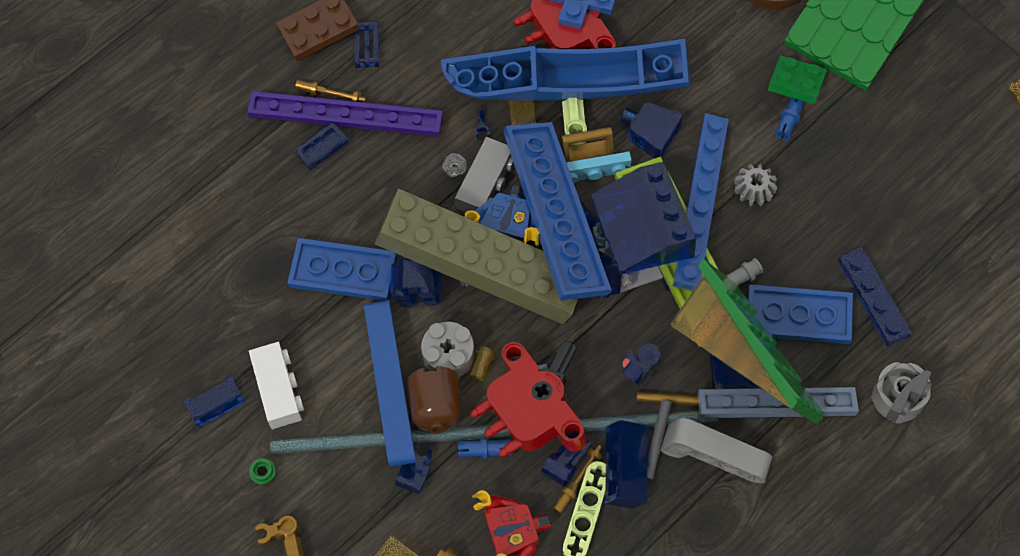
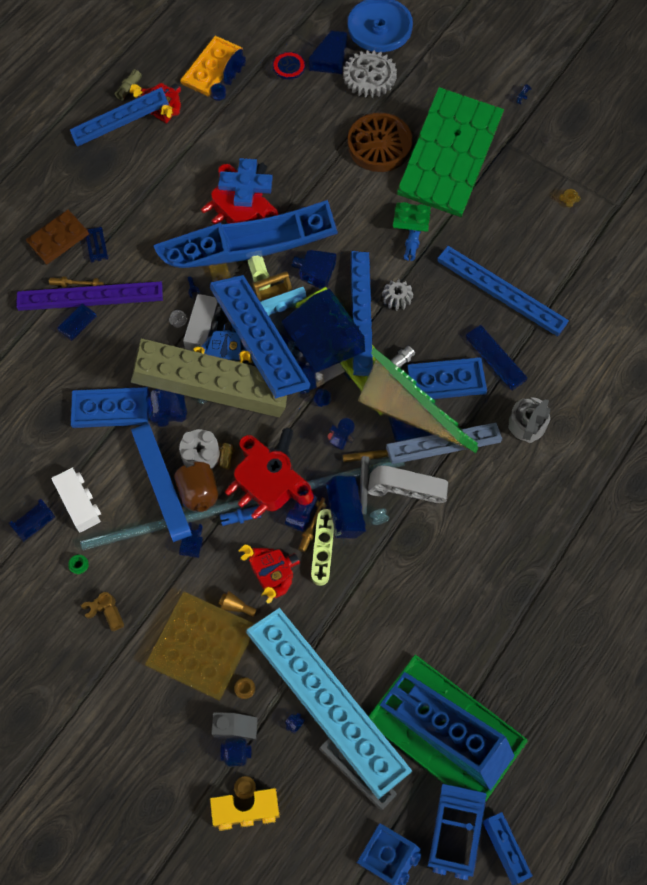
camera: 15 degrees left, 0 degrees up
none -> clear blue plate [314,388,331,407]
none -> clear light blue bush [370,509,389,525]
none -> blue plate [437,246,569,337]

